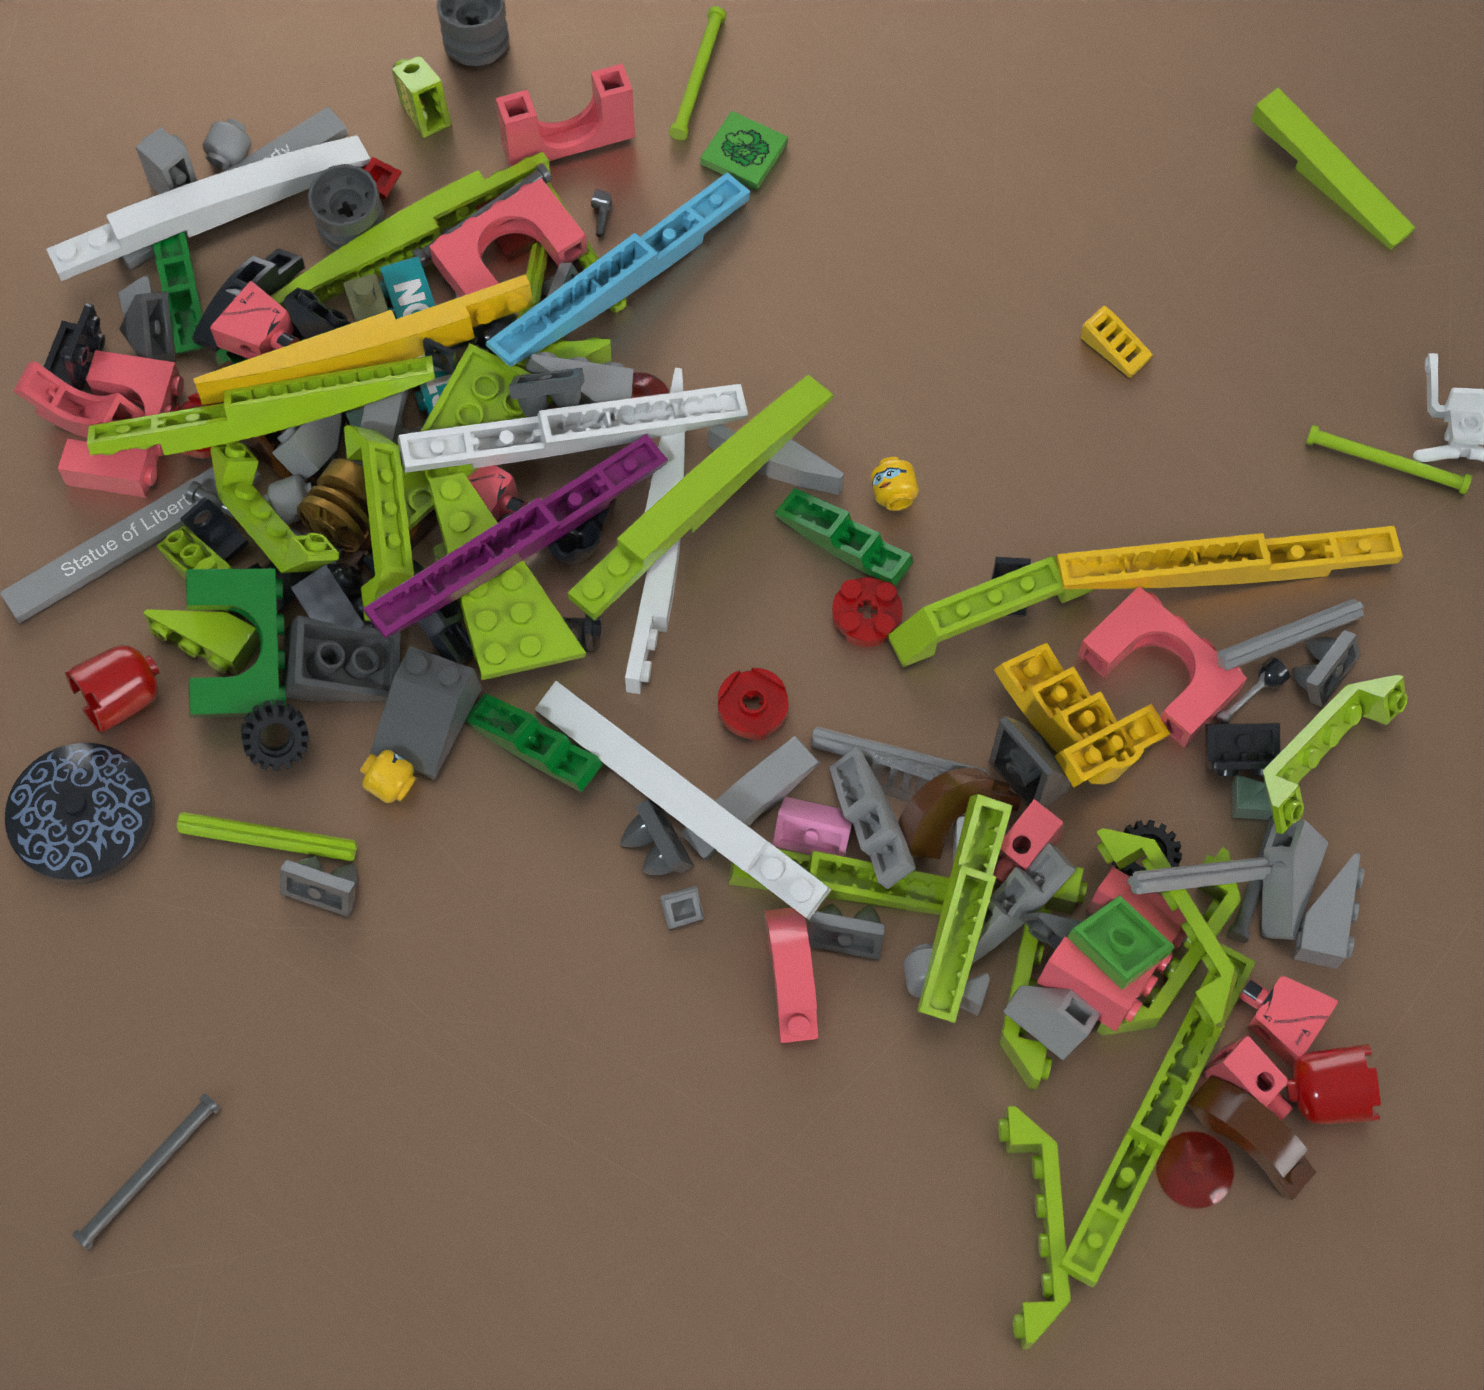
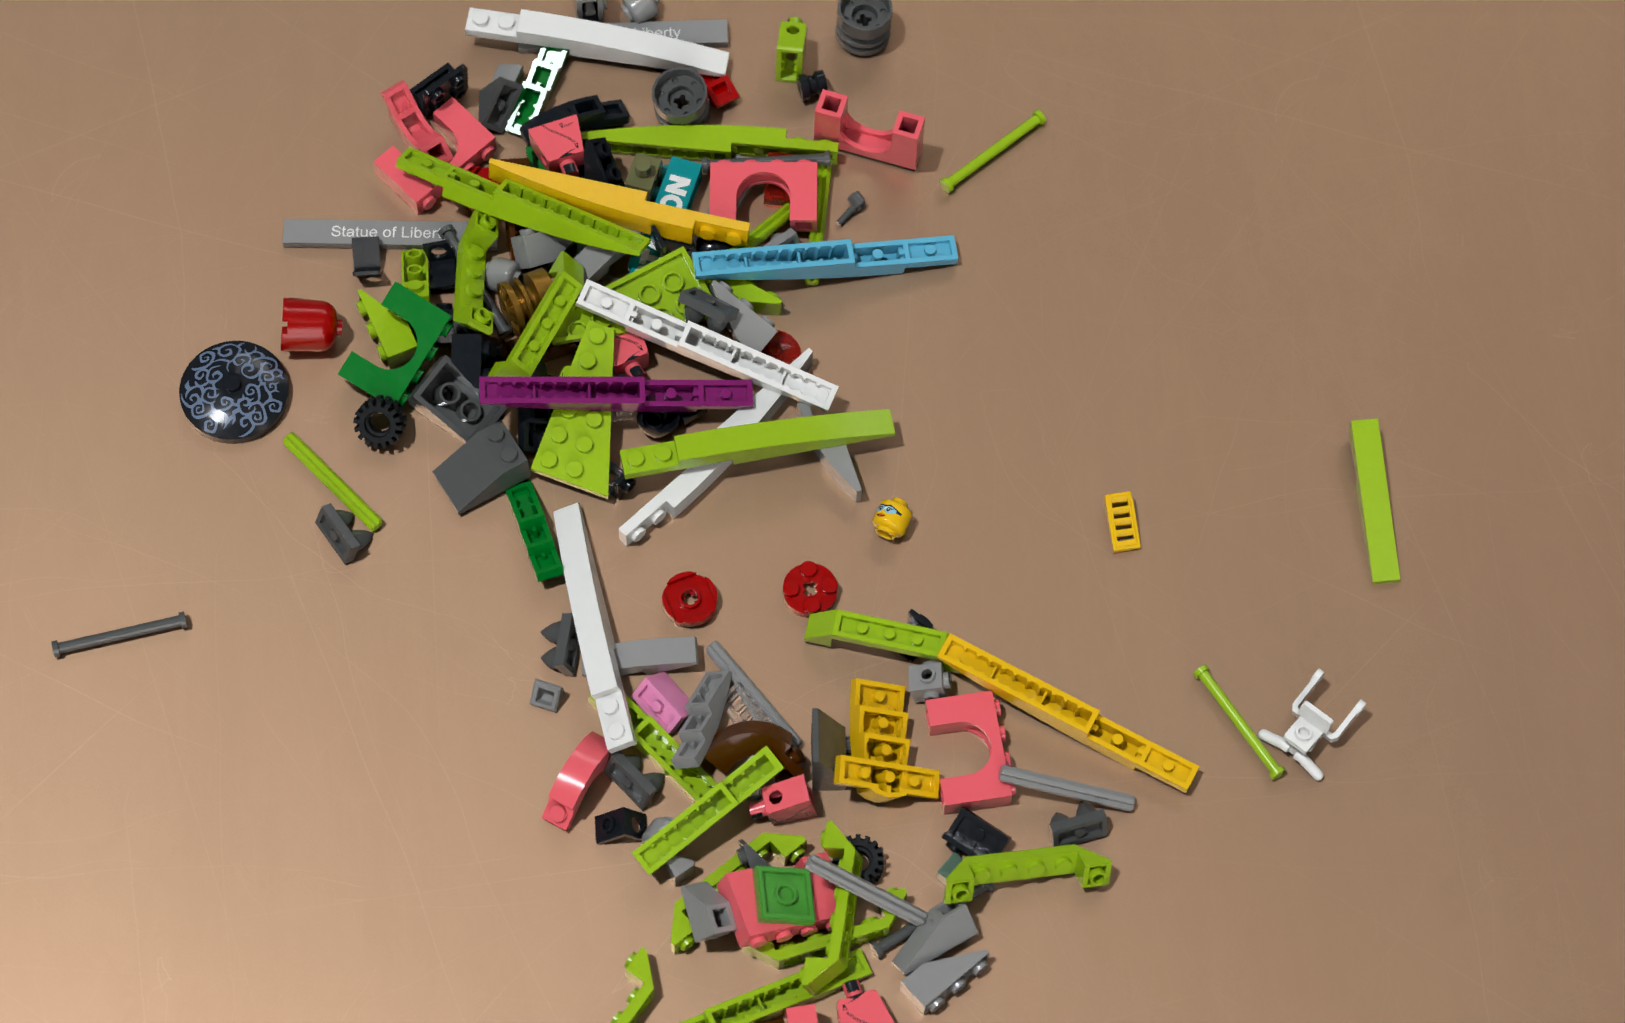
camera: 35 degrees right, 0 degrees up
yellow head [360,750,417,804] -> none
bright green tile [700,111,788,190] -> none
green slope [774,488,914,586] -> none
light grey slope [972,843,1076,963] -> none
hinge [1217,657,1290,724] -> none
none -> black bracket [352,236,382,276]
none -> black bracket [595,807,647,844]
none -> black wheel [796,70,828,101]
none -> light grey brick [908,661,952,703]

